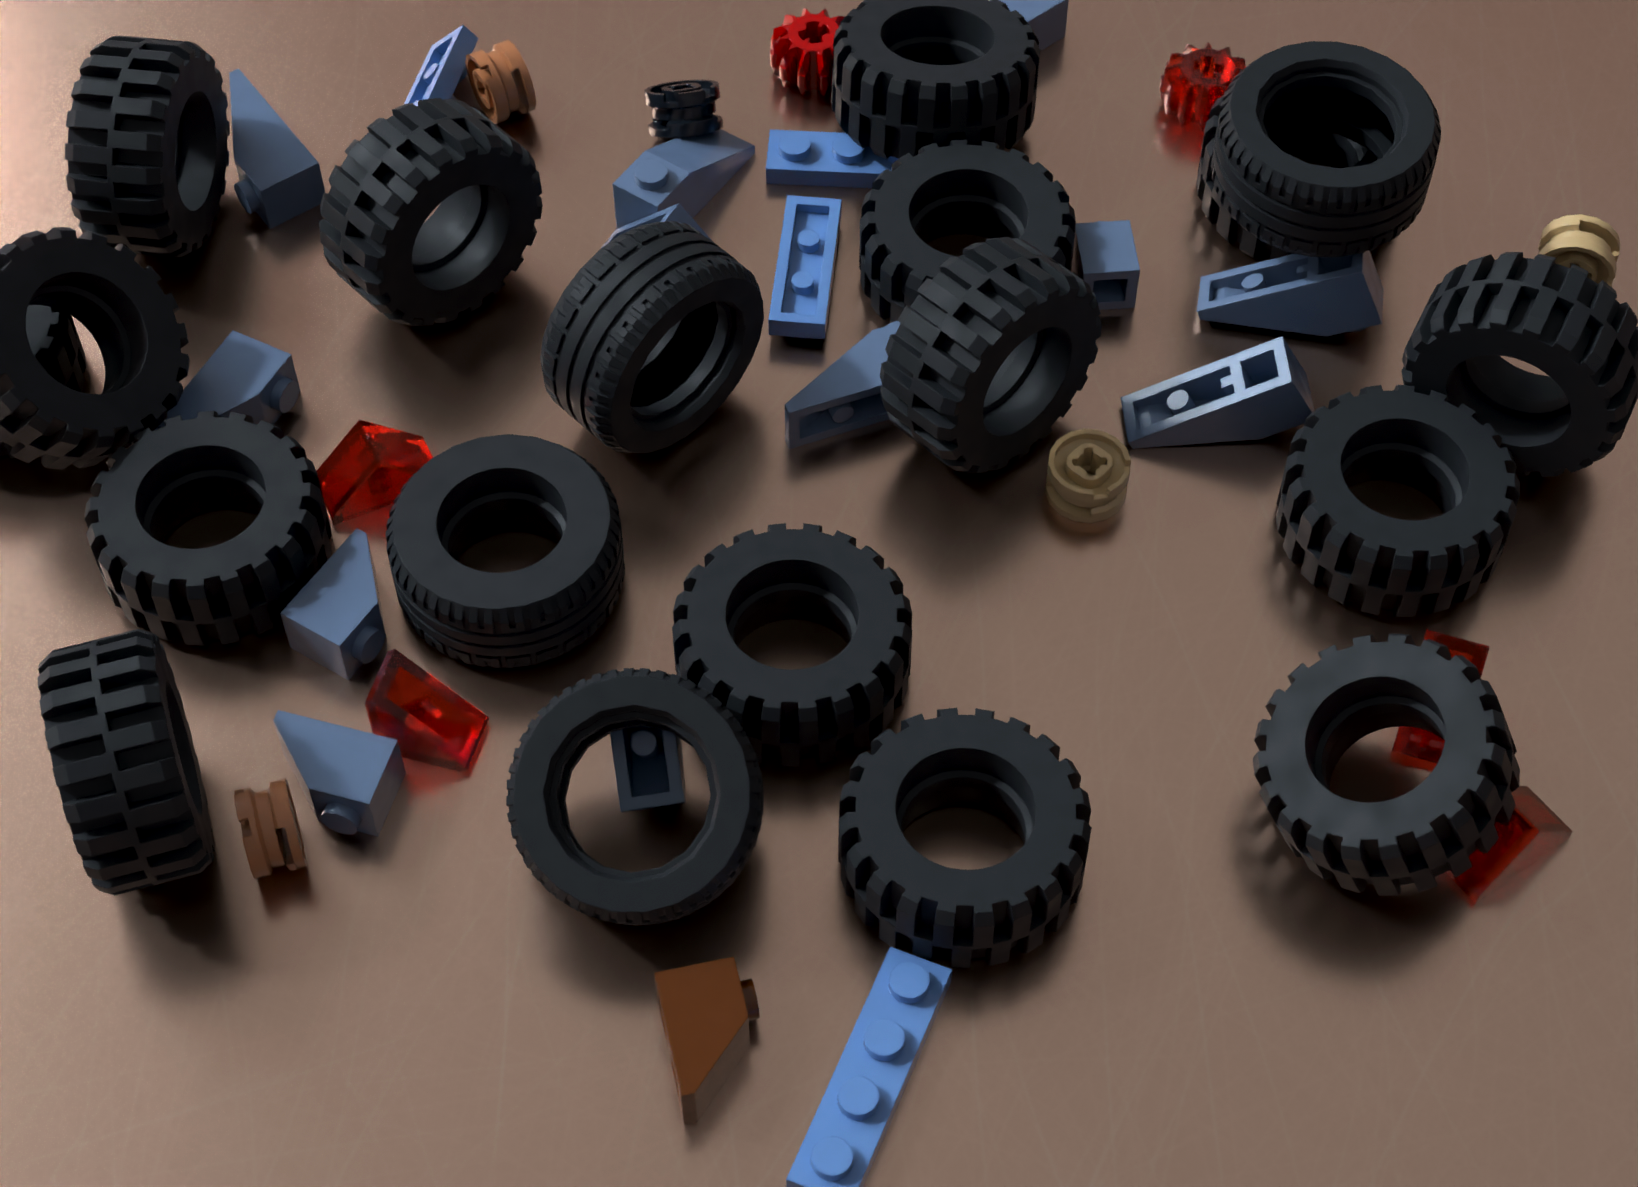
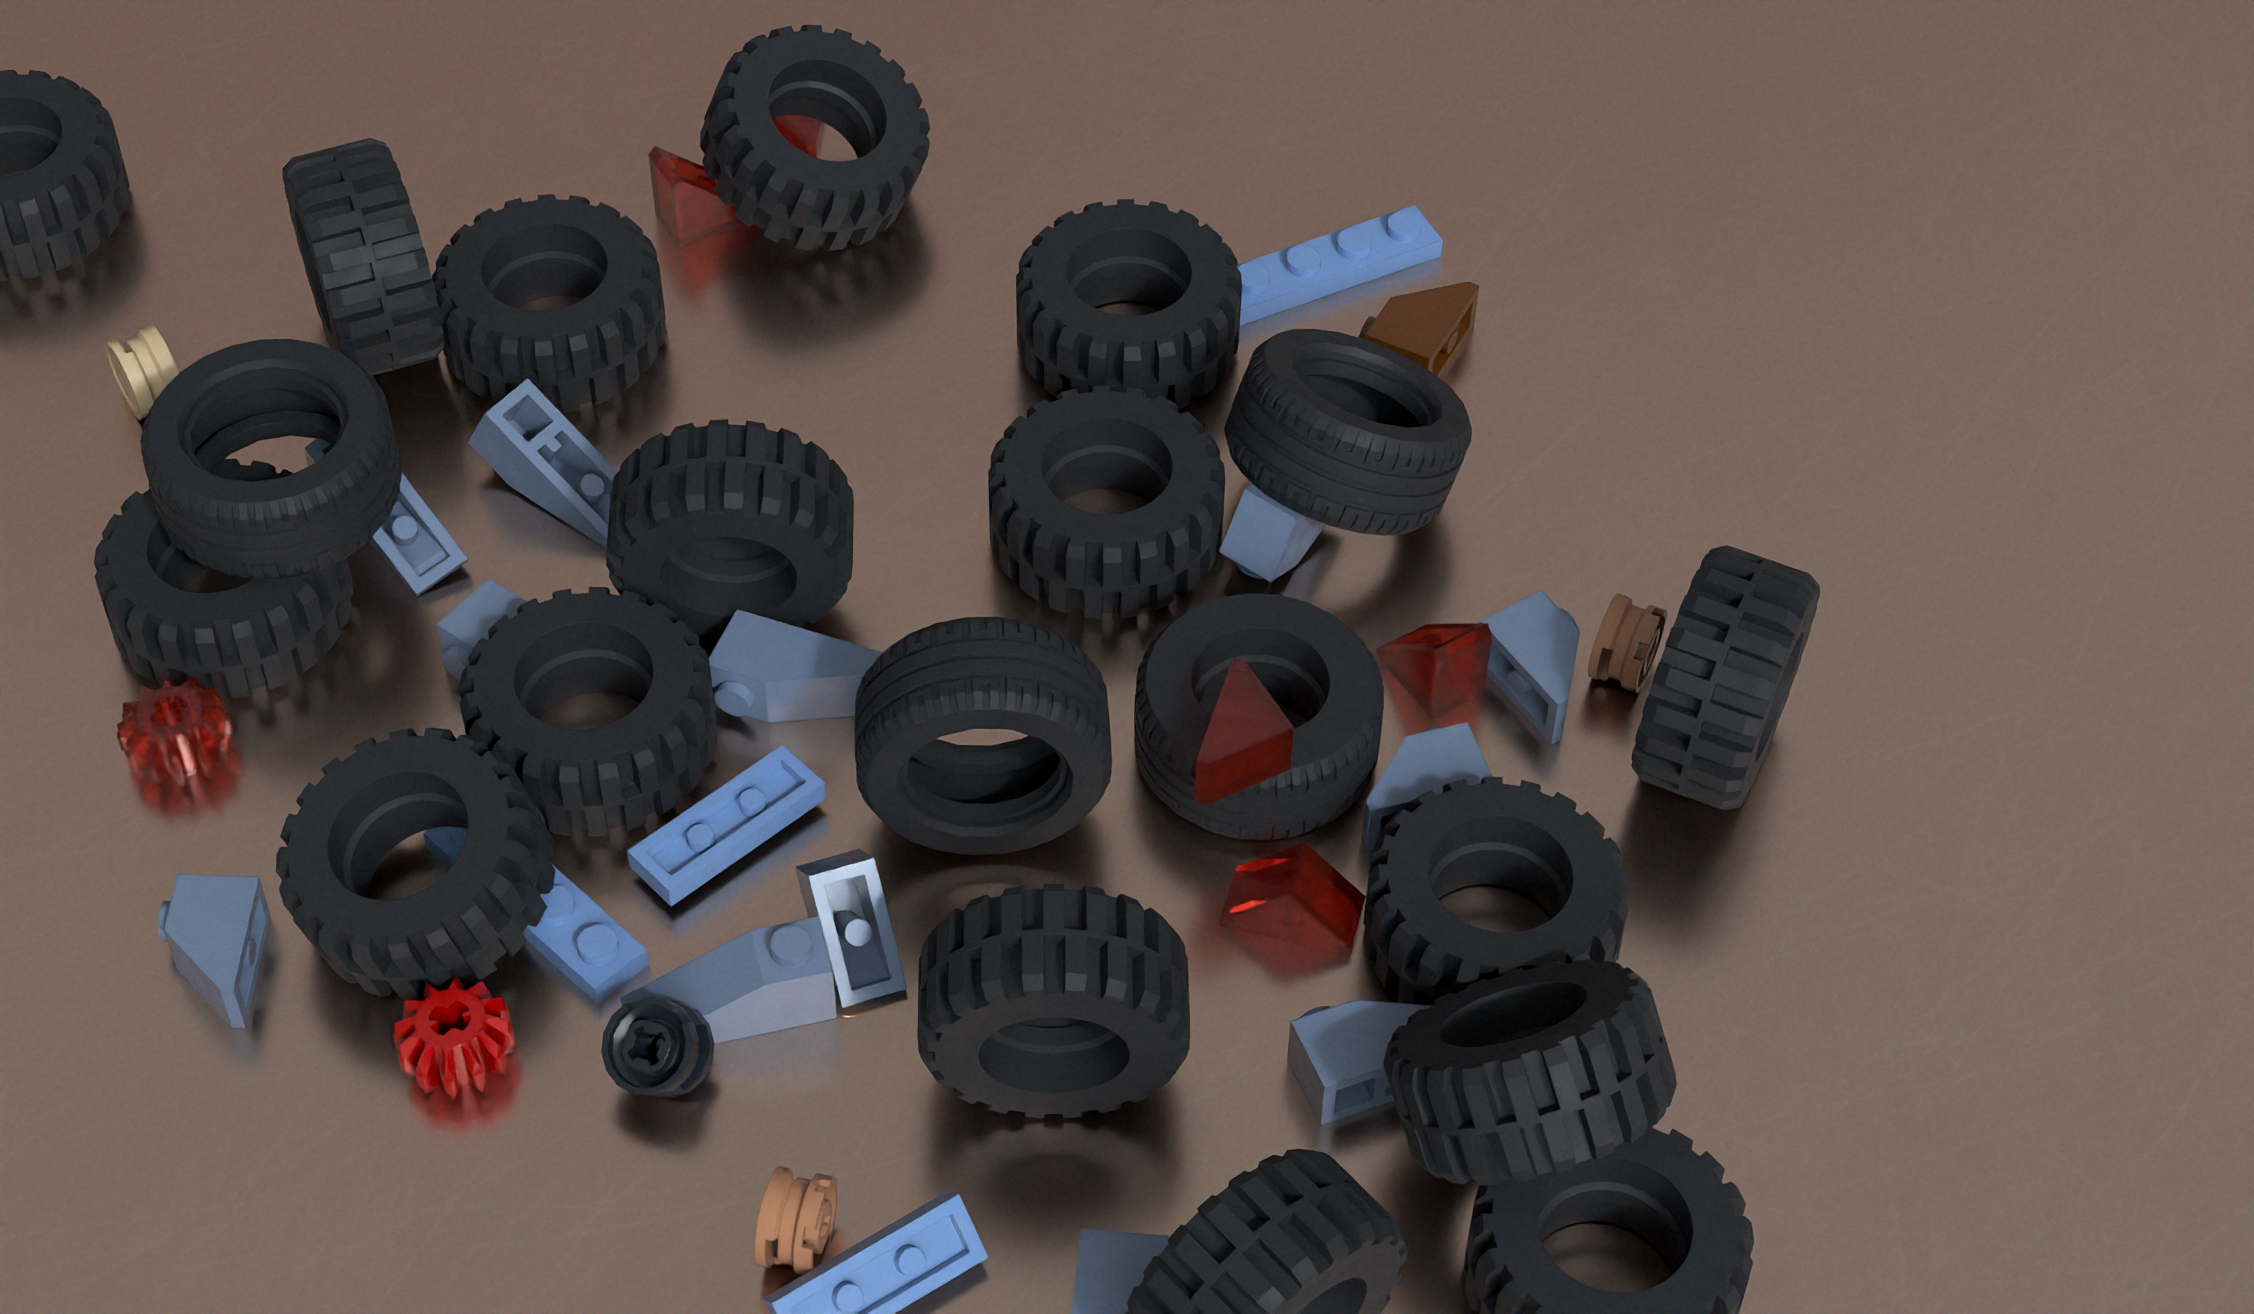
camera: 140 degrees left, 5 degrees down
none -> clear red slope [1195,659,1294,805]

